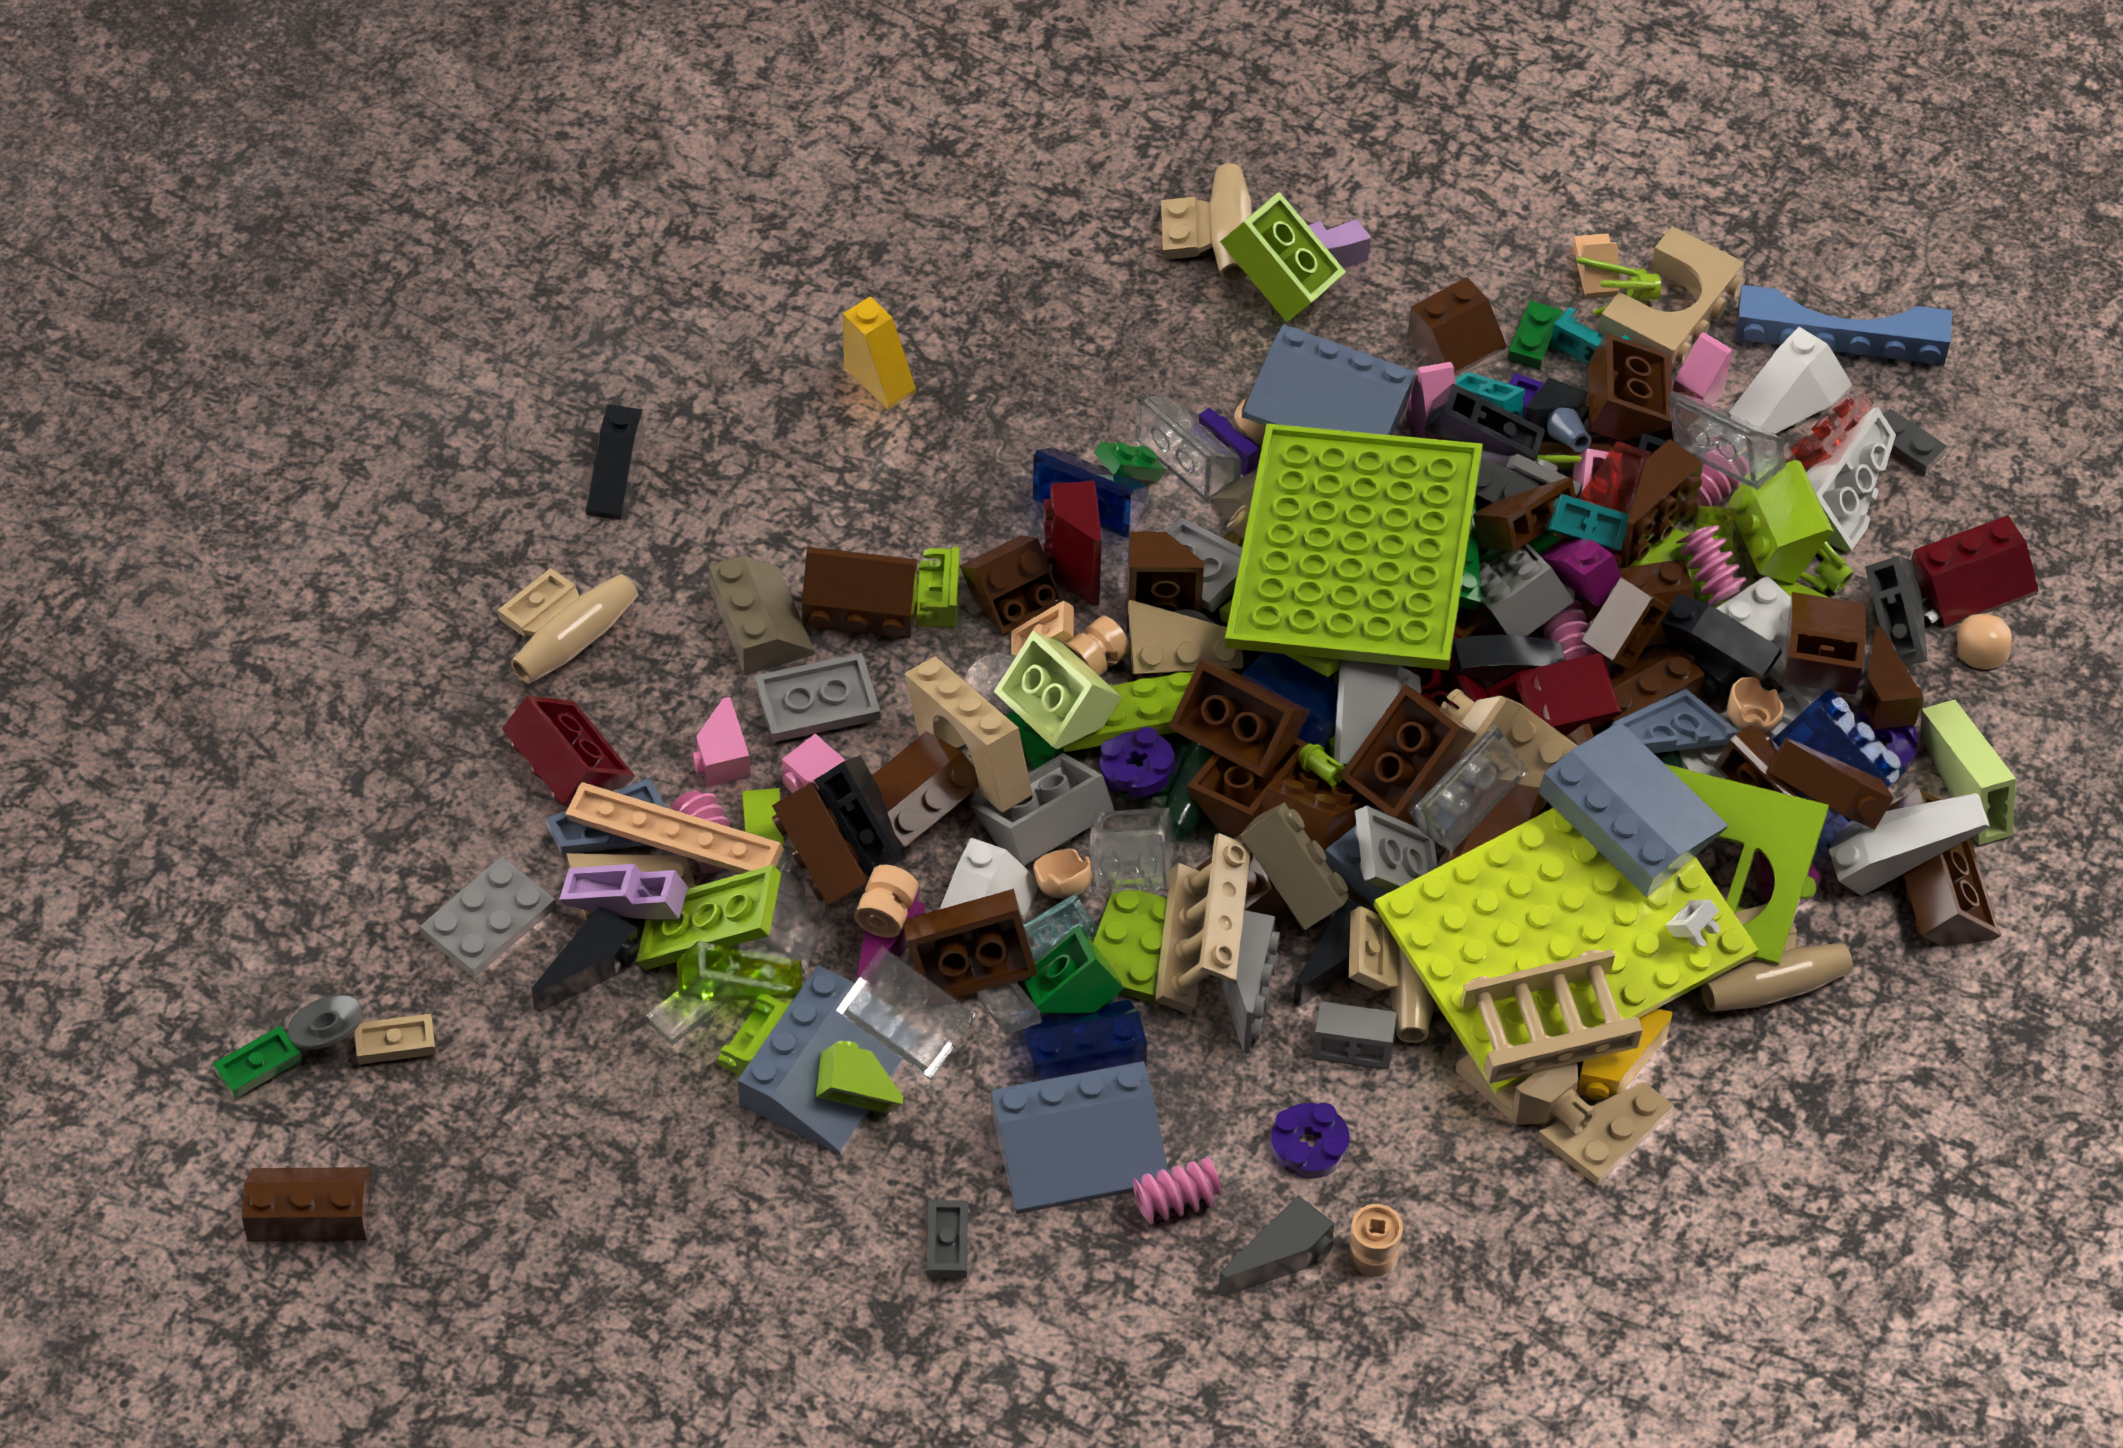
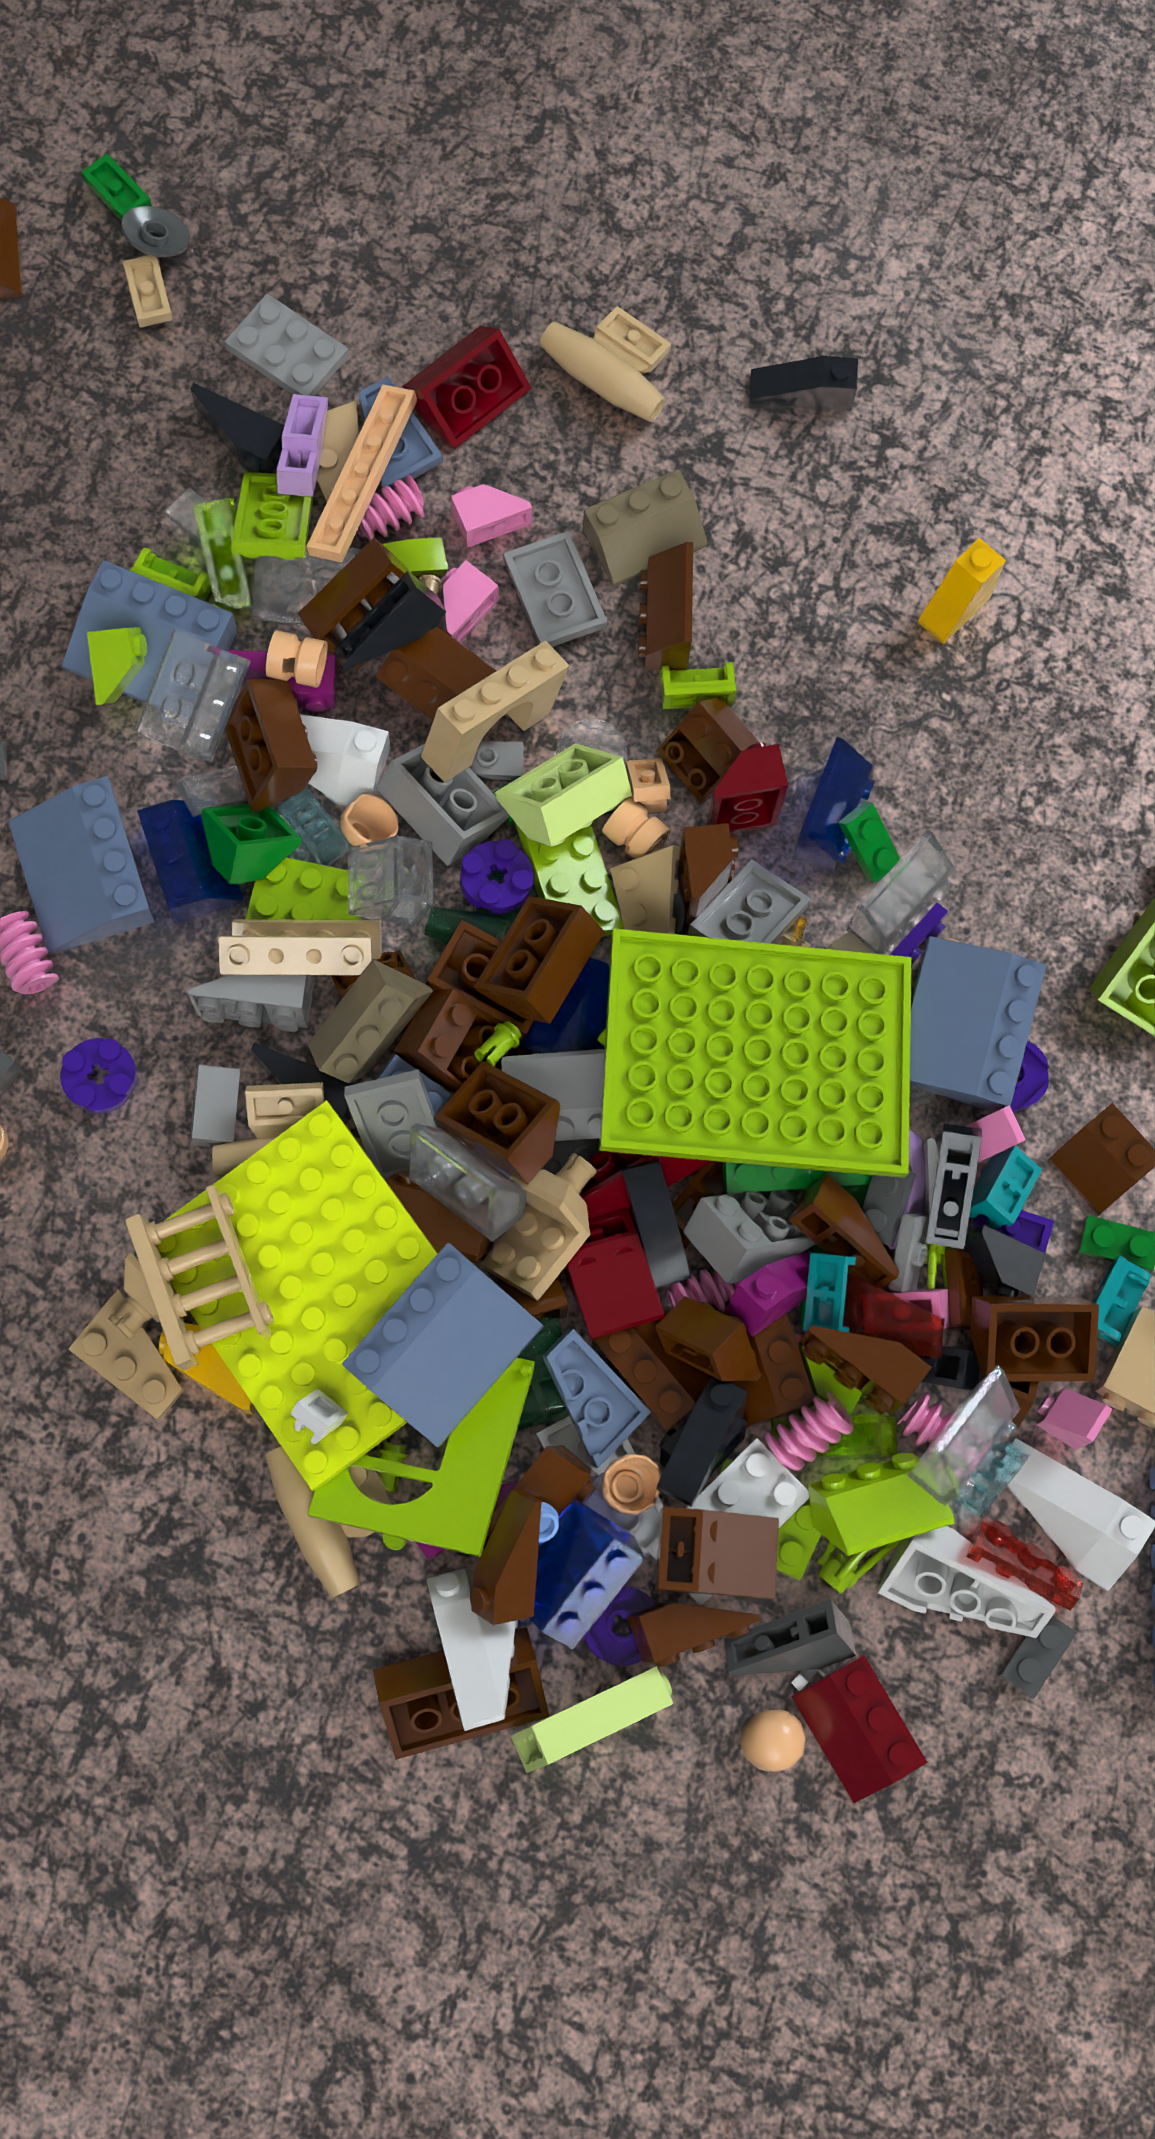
camera: 80 degrees right, 20 degrees up
sand blue cone [1547,408,1591,452] -> none

